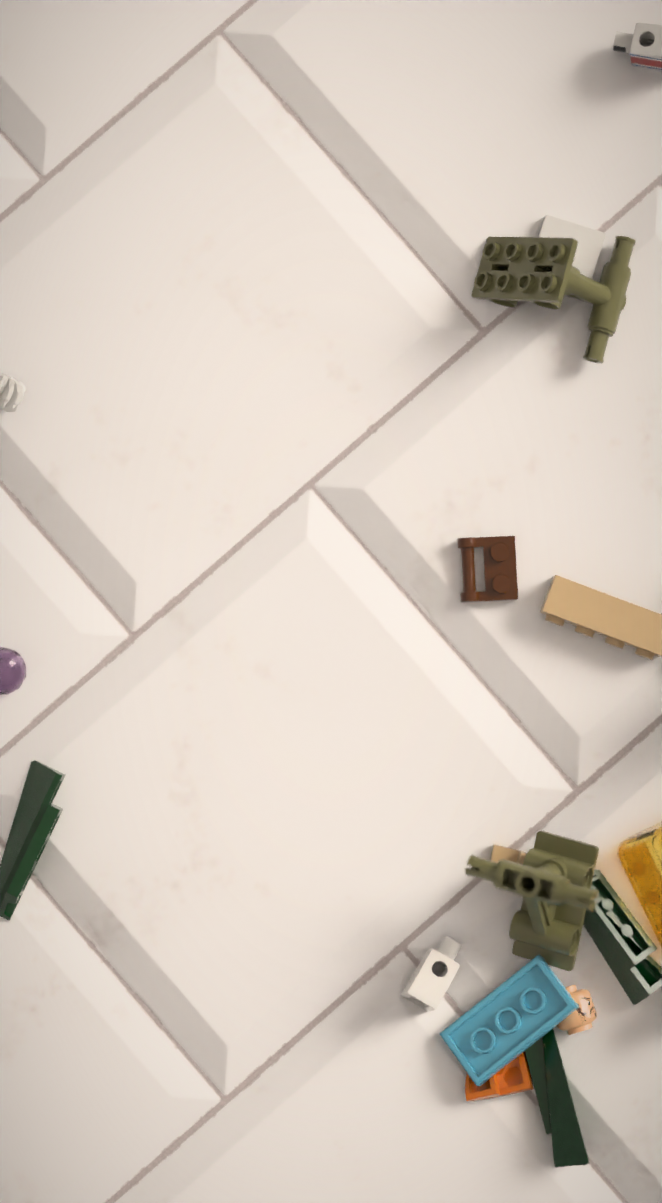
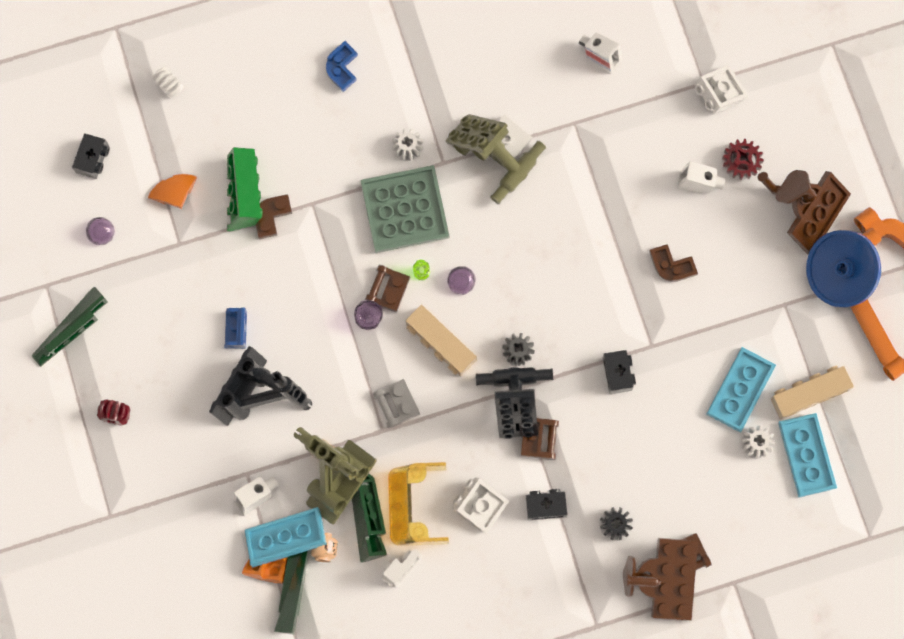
camera: 25 degrees right, 10 degrees down
none -> dark red gear [97,399,131,426]
none -> orange brick [148,174,197,209]
none -> black plate [209,346,312,426]
none -> blue hinge [224,307,247,349]
none -> green wedge [227,147,263,232]
none -> reddish brown plate [256,194,292,239]
none -> blue plate [326,41,358,92]
none -> clear purple hair [354,299,383,330]
none -> sand green plate [360,165,450,253]
none -> light grey plate [373,379,420,428]
none -> white gear [392,128,423,161]
none -> clear neon green bush [413,259,430,281]
none -> clear purple hair [447,266,477,295]

